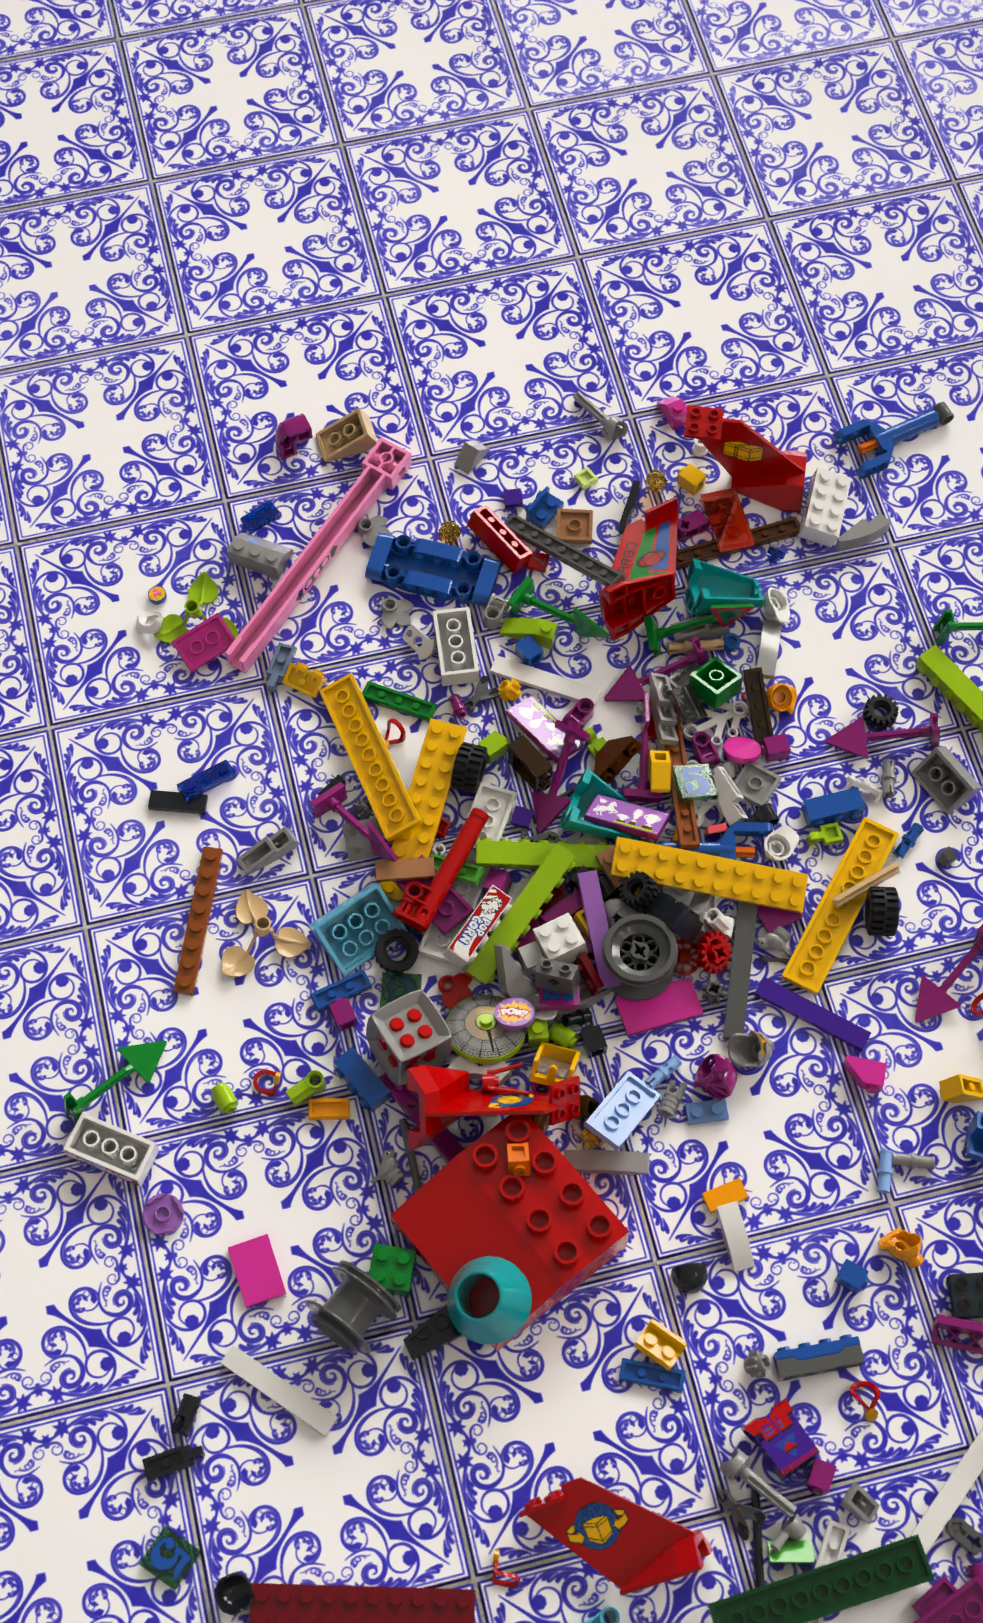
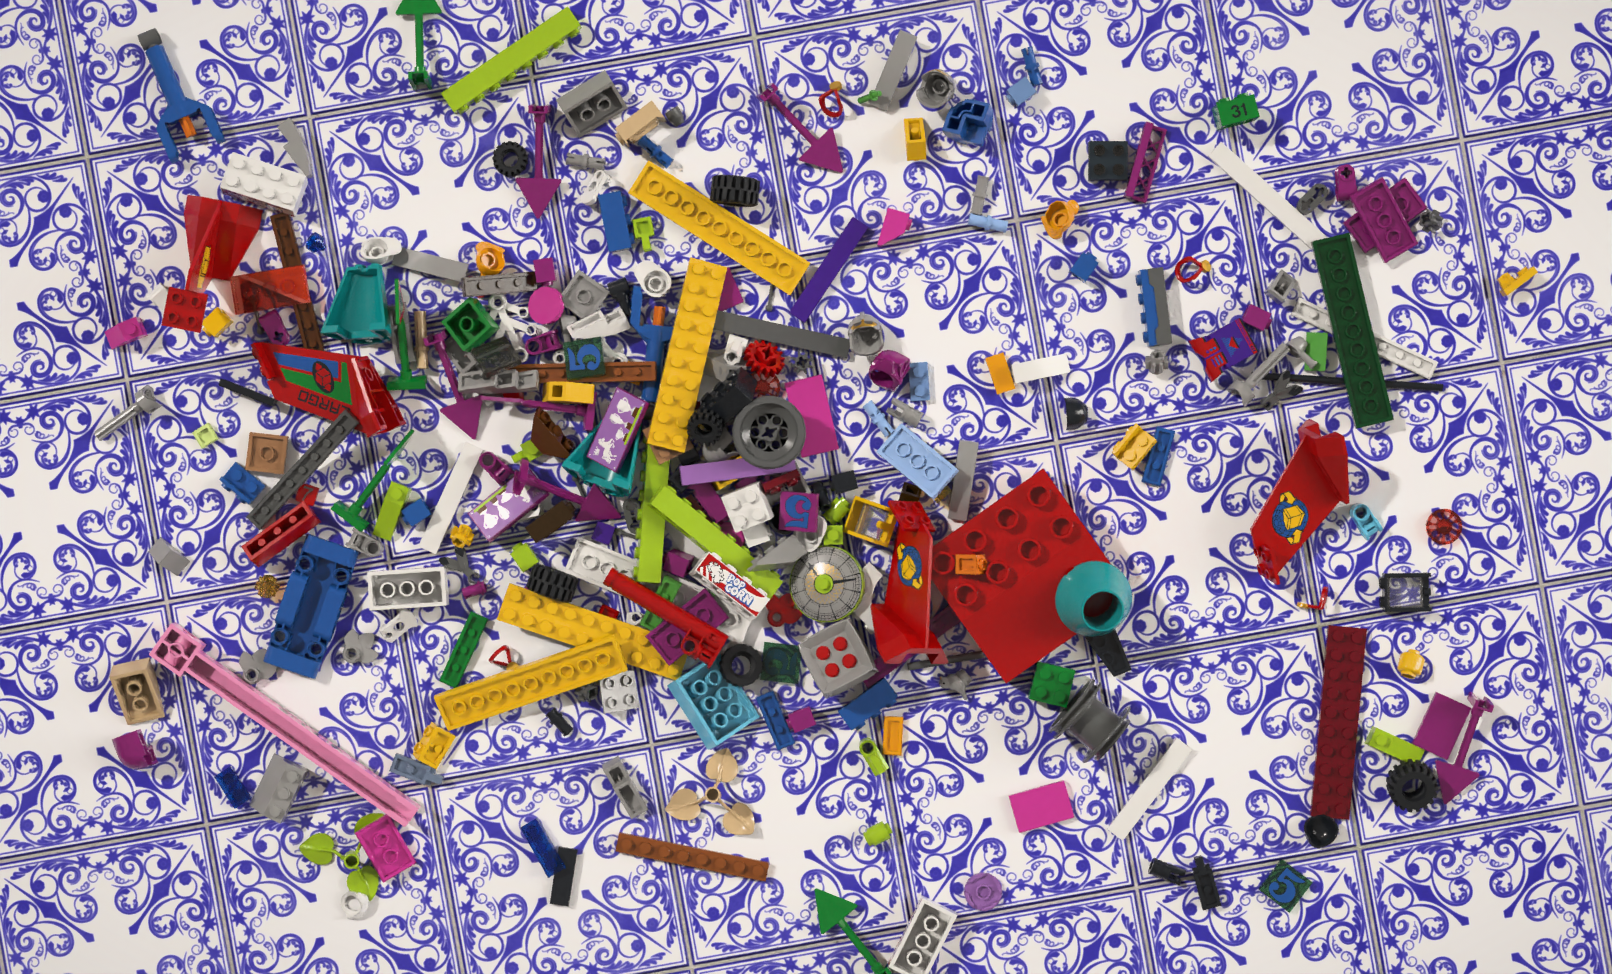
camera: 90 degrees left, 25 degrees up
tile [148,586,167,605] -> none
red piece [253,1070,281,1096] -> none
magenta piece [310,782,398,862] -> none
medium nougat tile [375,857,435,882] -> none
red plant [481,1063,530,1096] -> none
tile [494,998,535,1031] -> none
dark purple tile [503,488,523,508] -> none
dark grey brick [534,957,581,996] -> none
clear yellow gear [644,469,668,493] -> none
coral tile [705,823,727,836] -> none
blue tile [723,633,741,652] -> none
light grey animal [757,926,791,957] -> none
tan axle [832,863,900,908] -> none
none -> tan window [615,100,666,148]

